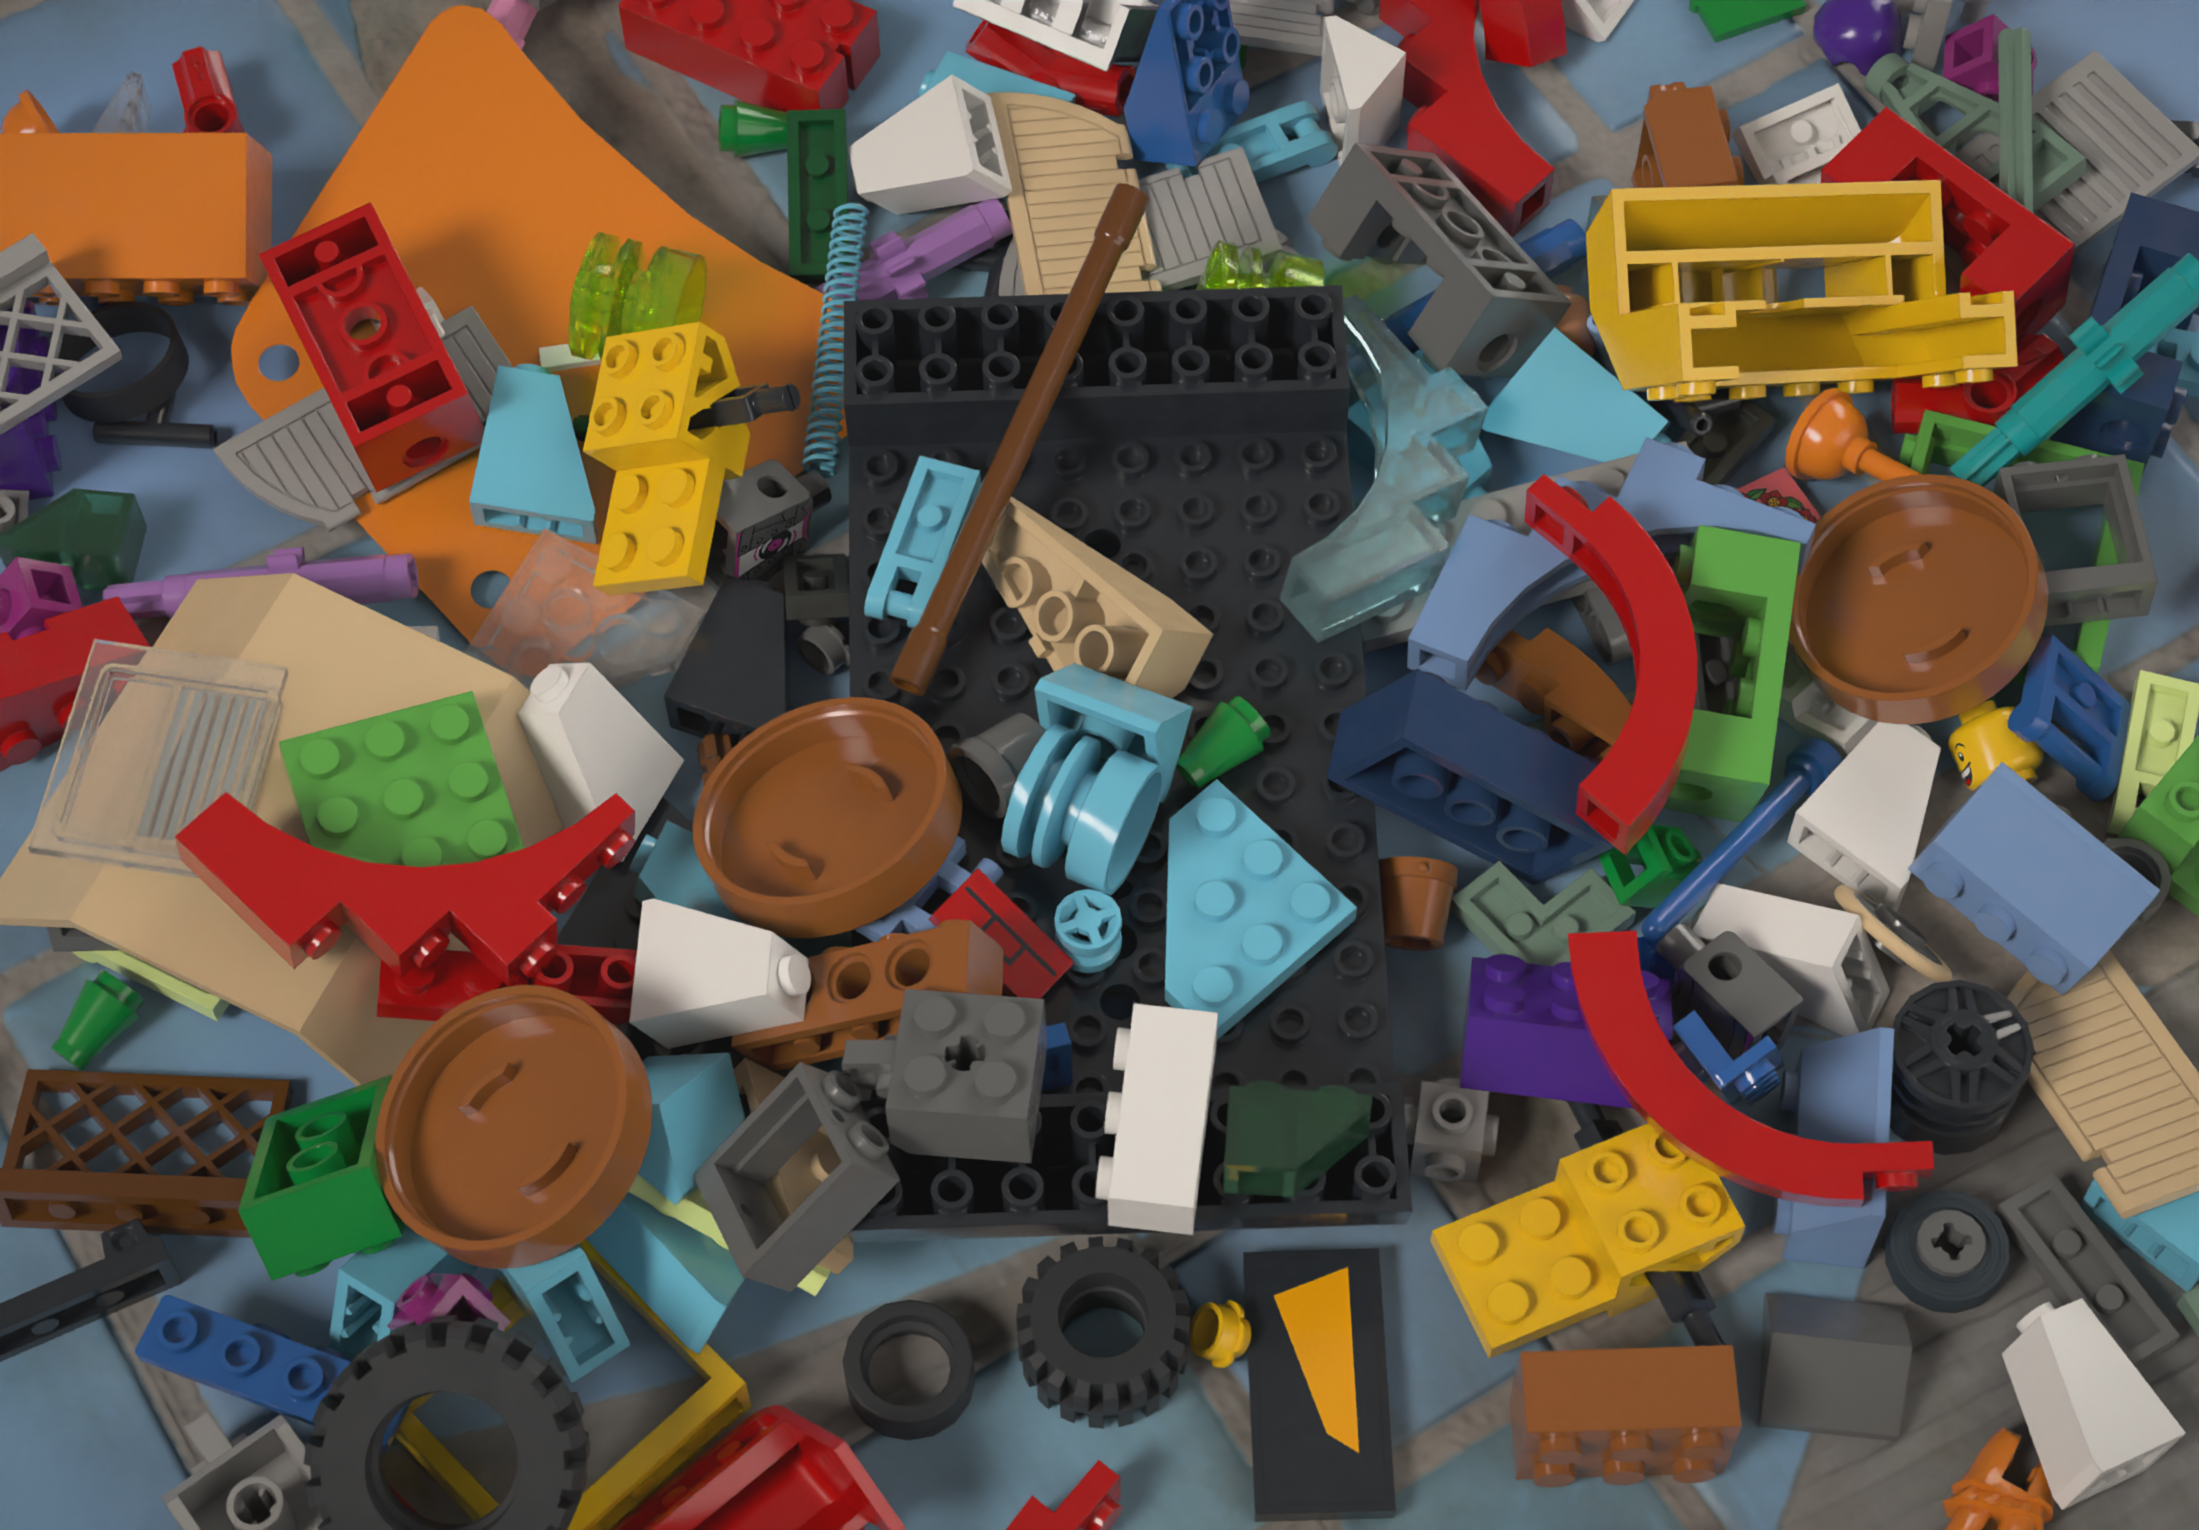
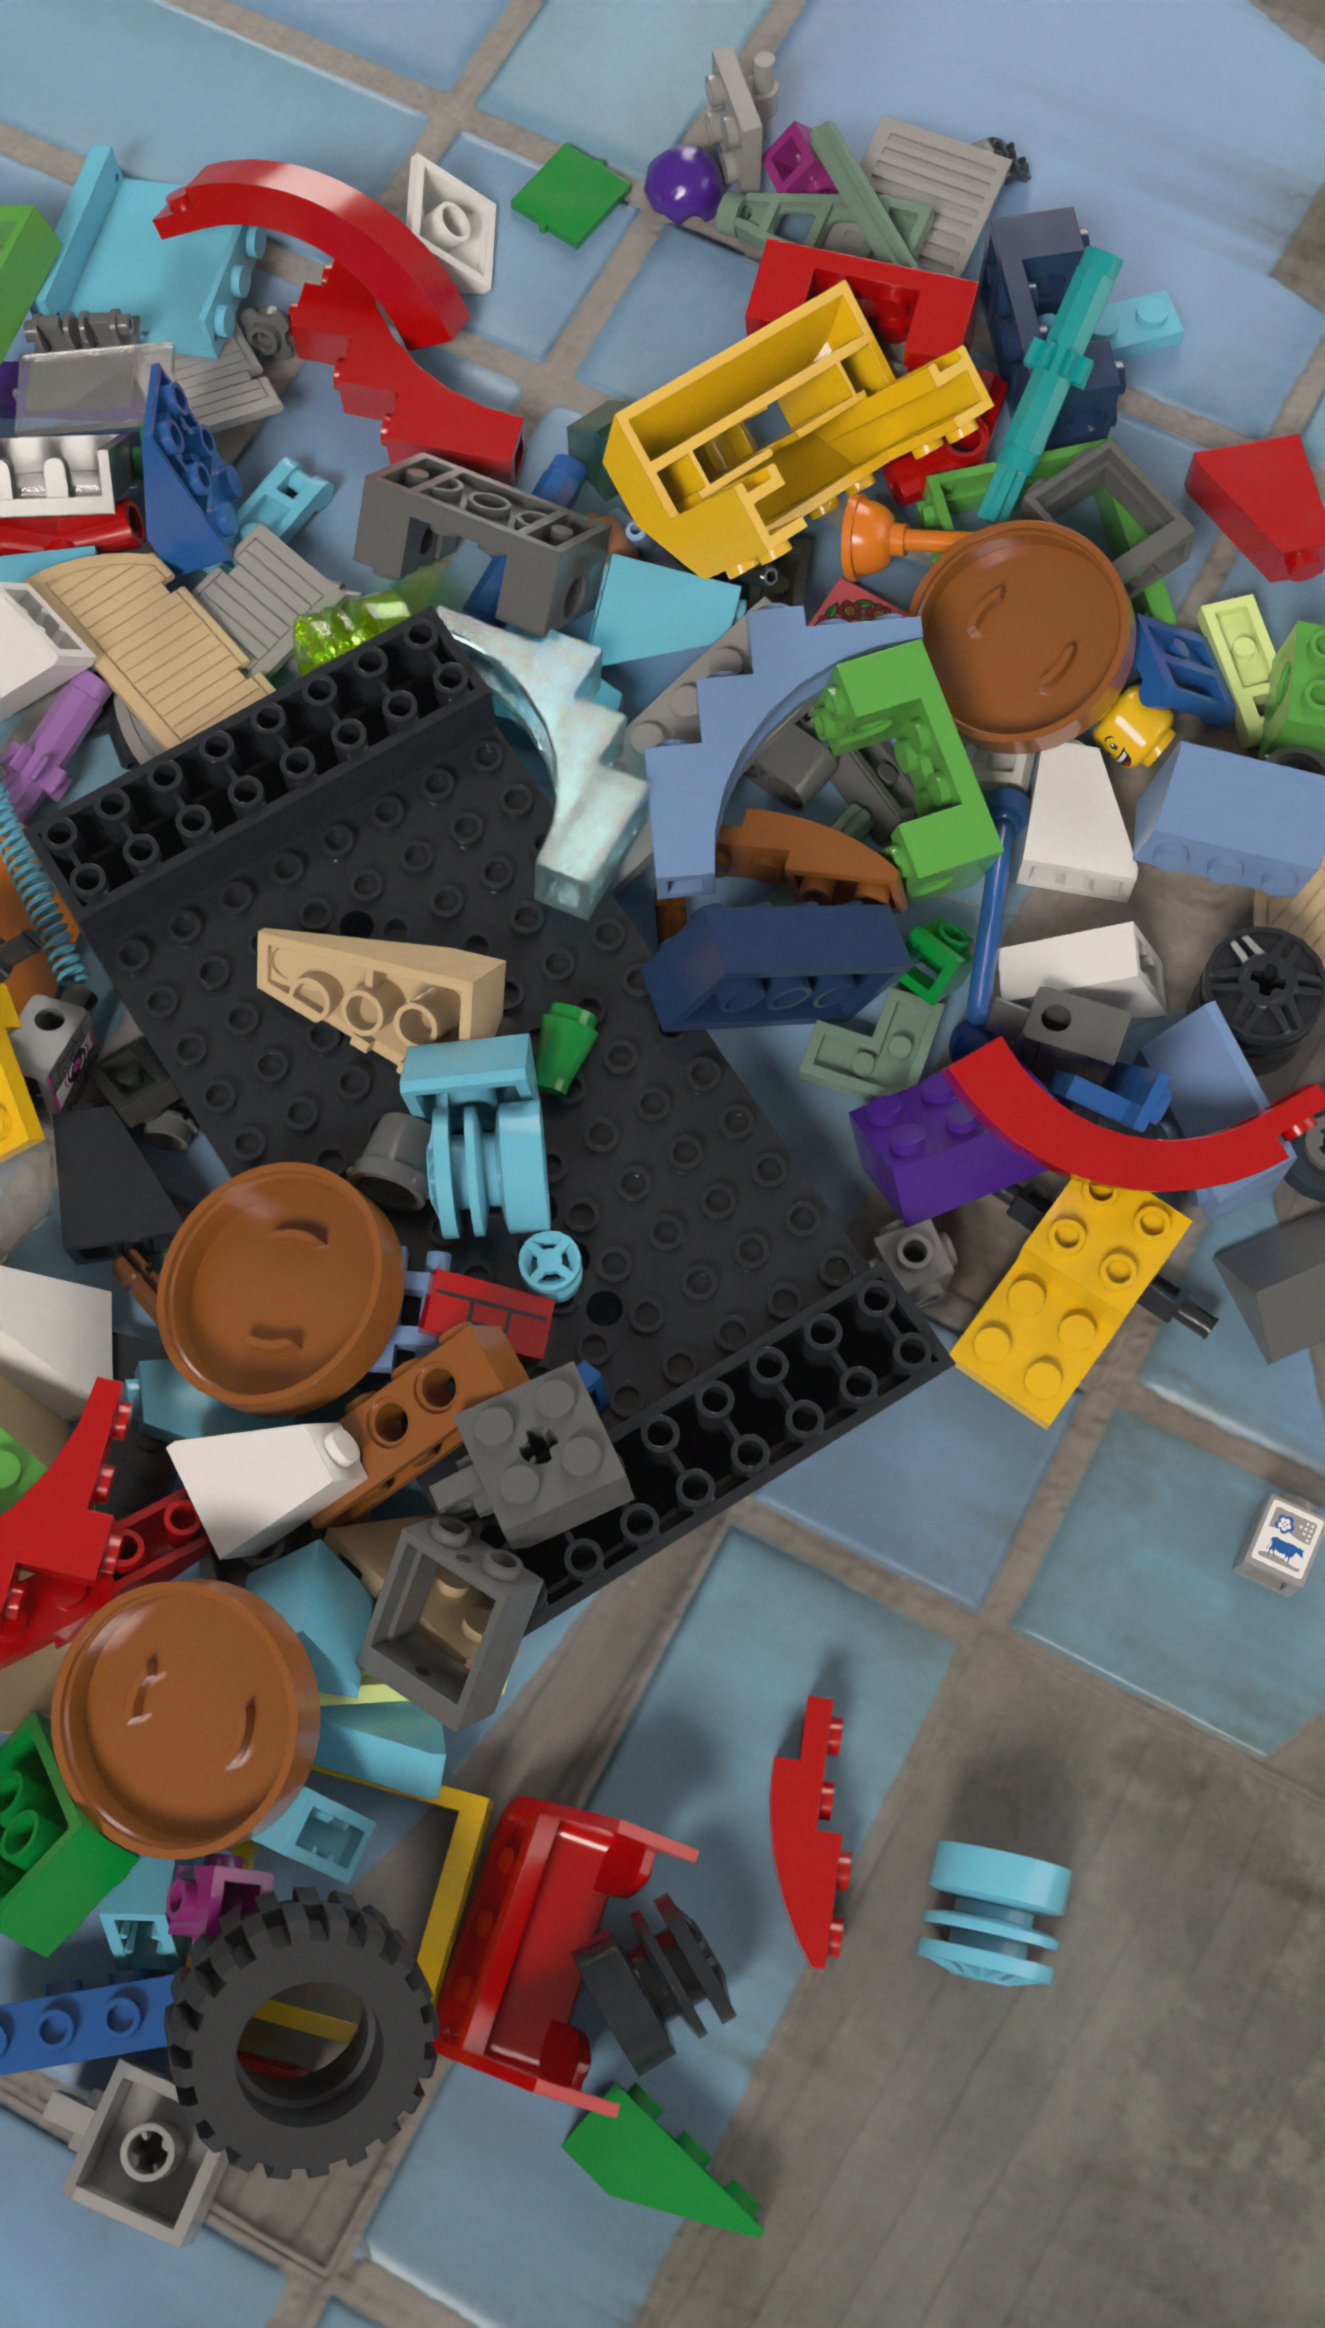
camera: 30 degrees left, 10 degrees up
black tyre [842,1299,976,1441] -> none
medium azure plate [864,456,981,628] -> none
reddish brown piece [889,183,1150,696] -> none
black tyre [1016,1236,1190,1429] -> none
white brick [1096,1004,1218,1235] -> none
medium azure plate [1165,779,1357,1040] -> none
yellow plate [1189,1300,1251,1368] -> none
clear green slope [1223,1081,1372,1197] -> none
black tile [1243,1248,1396,1522] -> none
white slope [1320,15,1406,167] -> none
dark orange piece [1379,856,1458,951] -> none
dark orange brick [1509,1345,1742,1488] -> none
red arch [1524,474,1697,855] -> none
dark orange hinge [1632,82,1744,188] -> none
white slope [1731,83,1861,185] -> none
wheel [1834,885,1952,983] -> none

